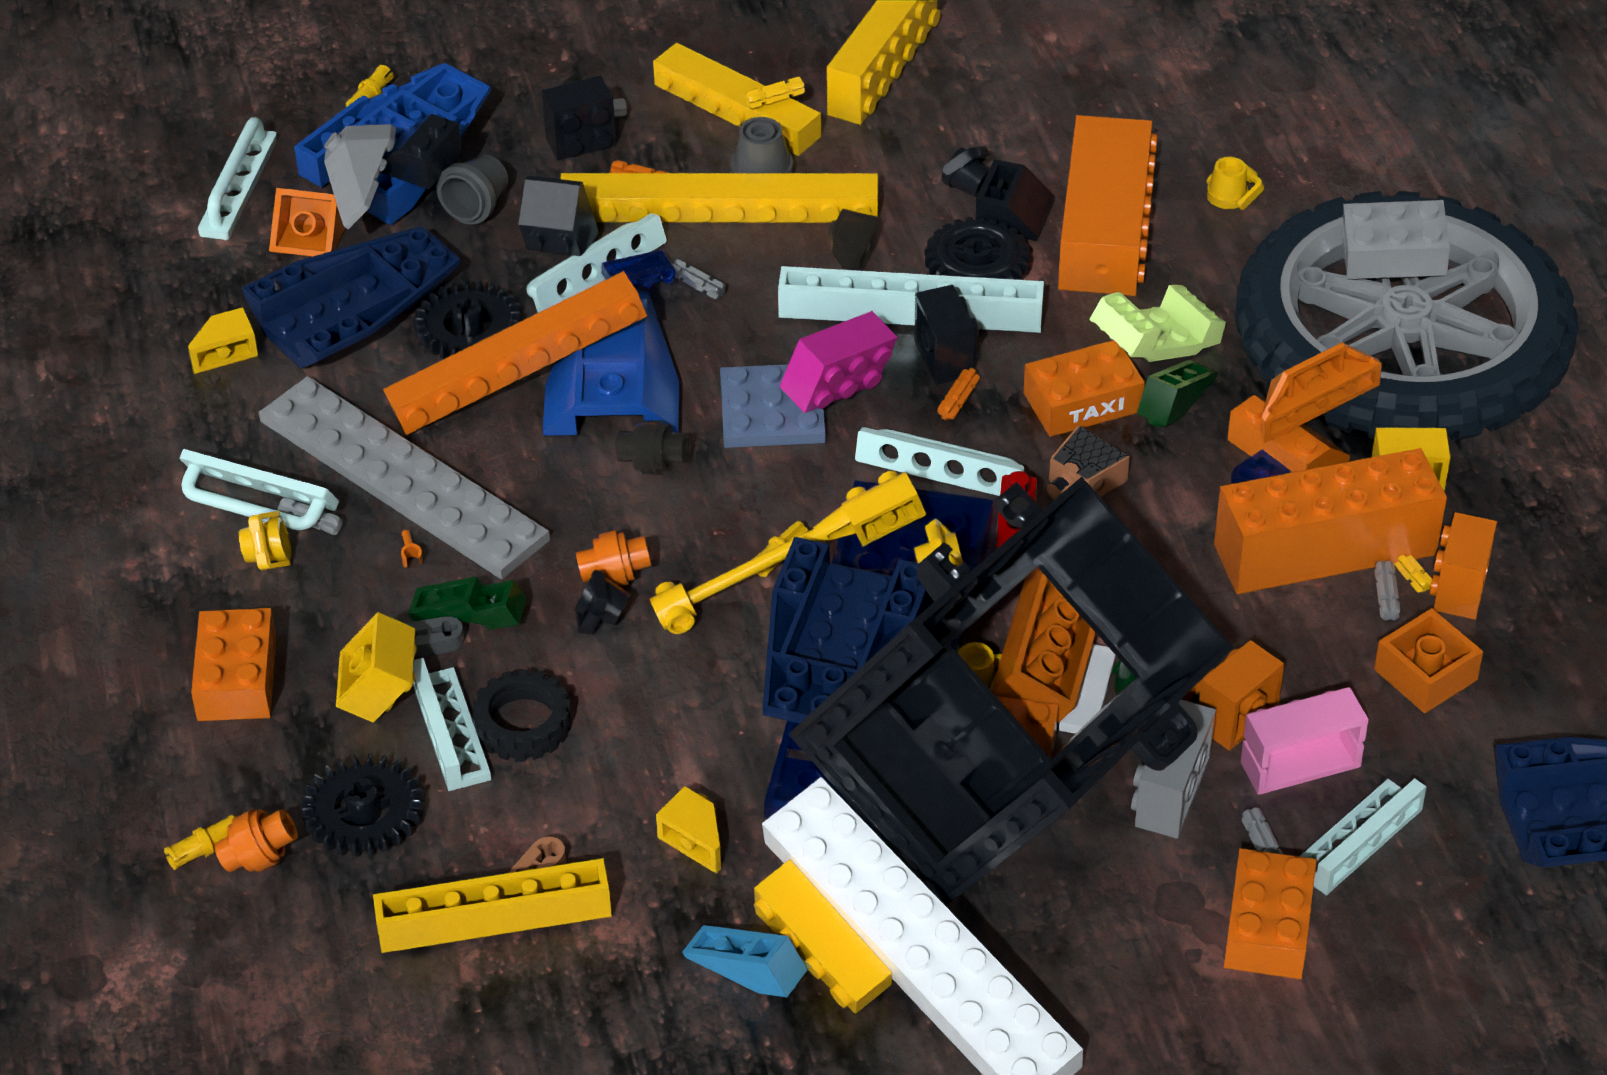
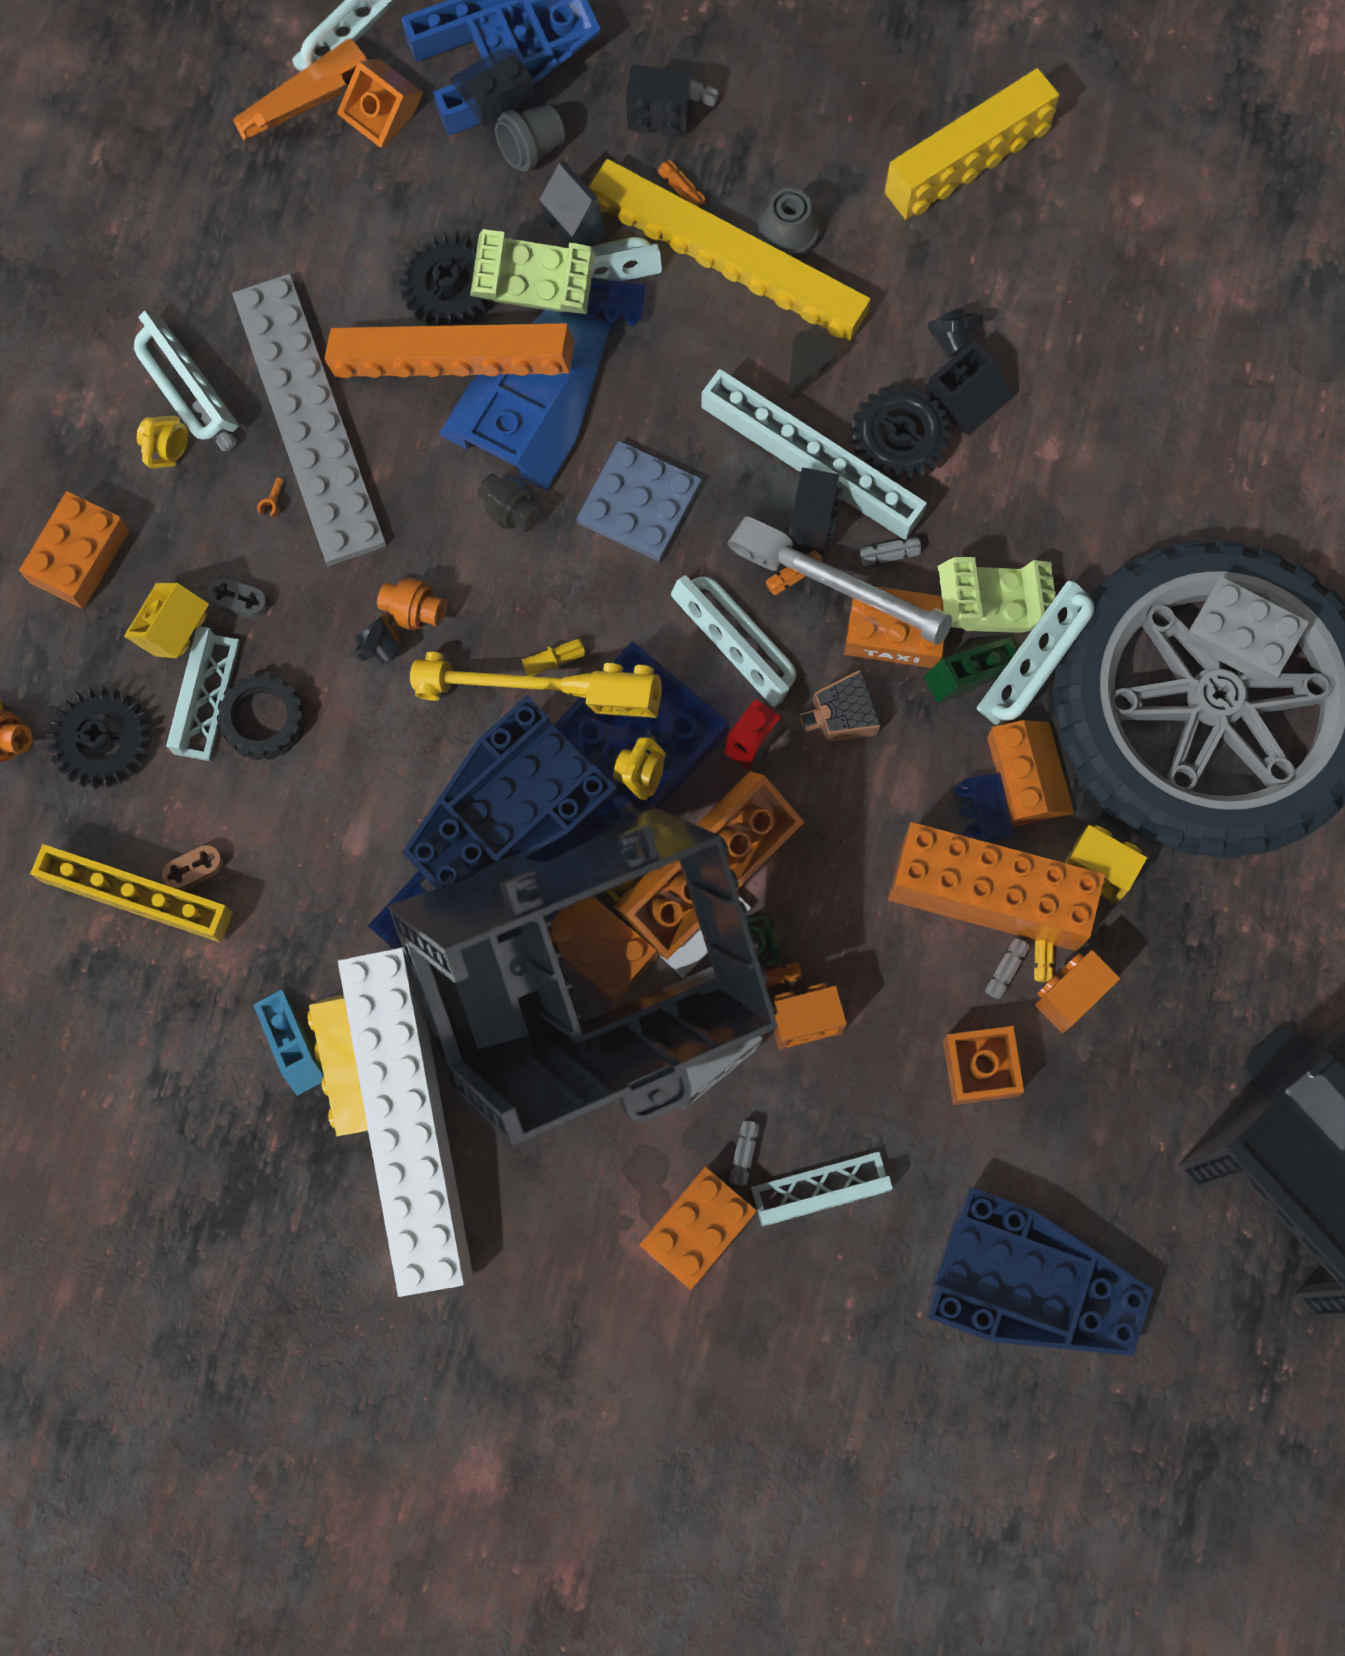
camera: 30 degrees right, 30 degrees up
yellow slope [188,307,258,374] -> none
dark blue wedge [242,226,461,369] -> none
light grey wedge [324,124,396,229] -> none
dark green slope [408,576,527,630] -> none
yellow brick [653,42,821,156] -> none
yellow slope [656,786,721,874] -> none
dark grey axle [670,259,726,300] -> none
yellow axle [745,77,805,109] -> none
dark pink brick [779,311,898,413] -> none
orange brick [1058,115,1157,296] -> none
yellow piece [1206,157,1264,210] -> none
bright pink piece [1240,687,1369,795] -> none
orange wedge [1261,342,1382,443] -> none
none -> orange wedge [233,38,367,141]
none -> yellowish green plate [470,229,595,314]
none -> flat silver piece [727,517,952,645]
none -> light grey axle [860,537,921,566]
none -> light aqua piece [977,581,1095,726]

